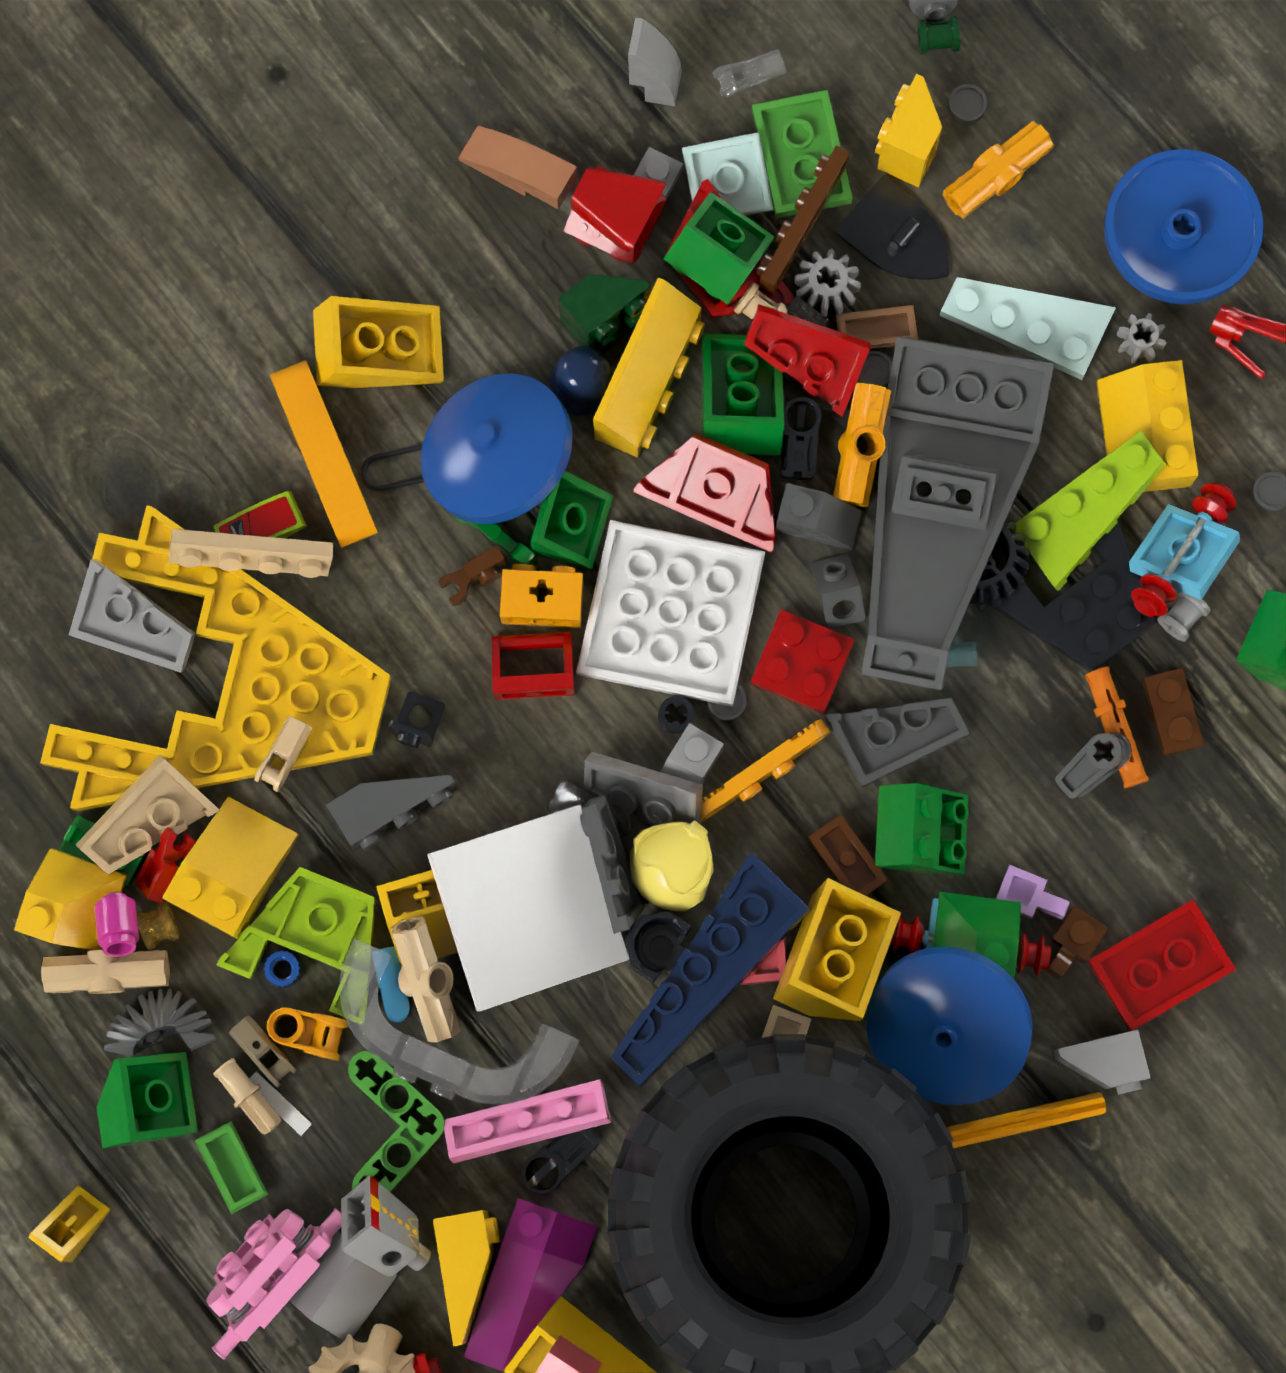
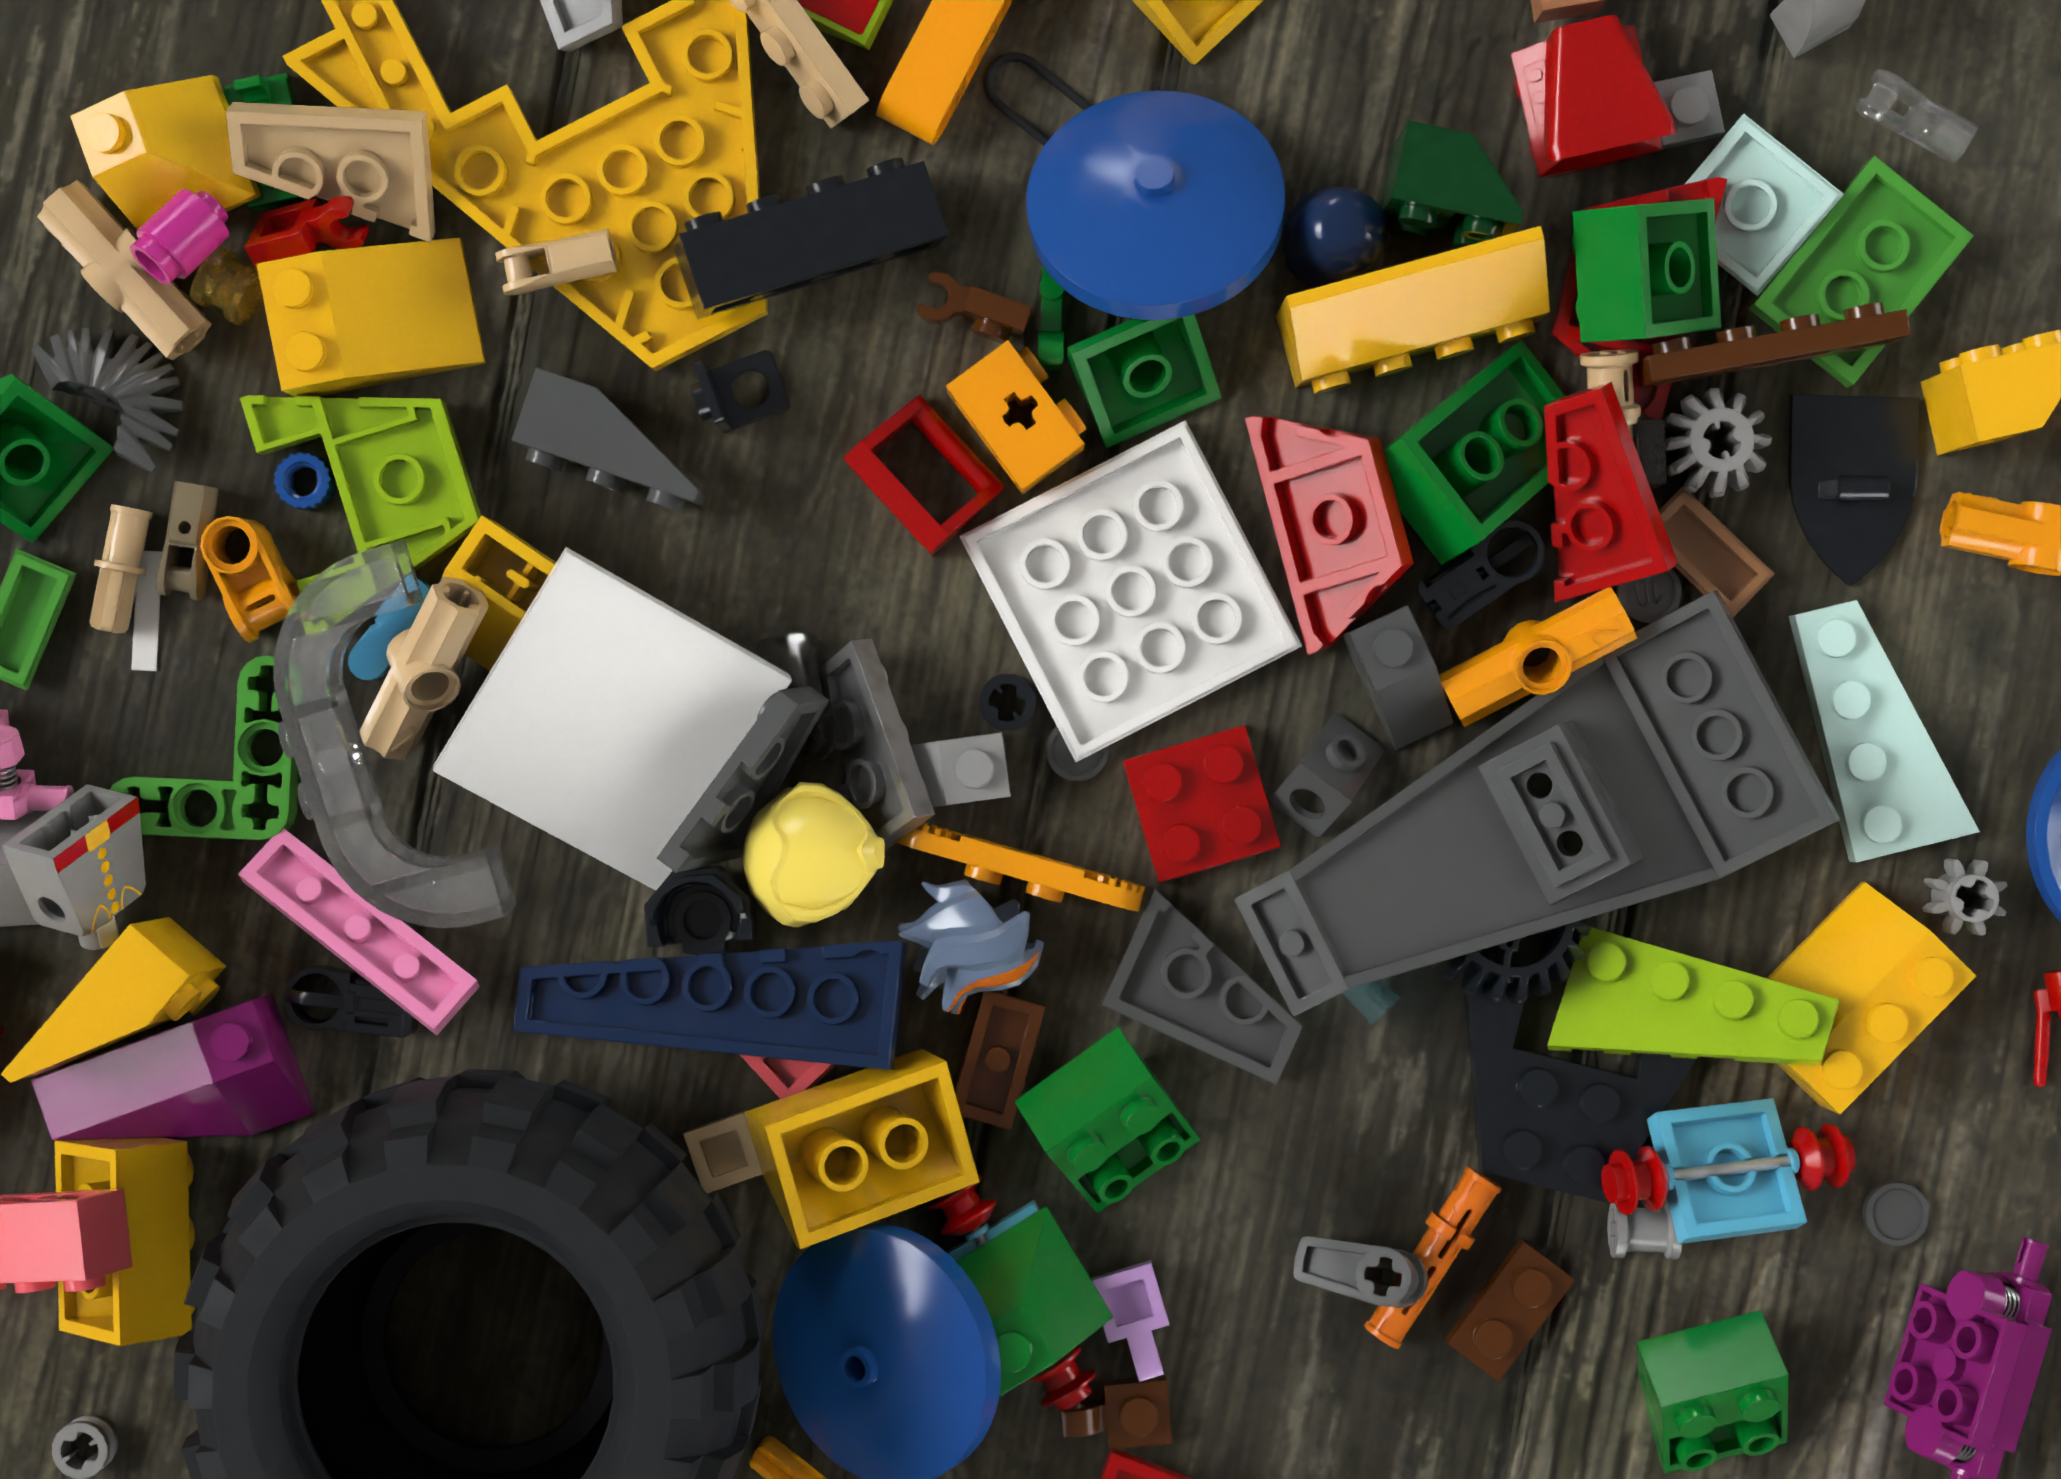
camera: 50 degrees right, 10 degrees up
none -> black brick [673,158,949,319]
none -> sand blue hair [898,879,1044,1014]

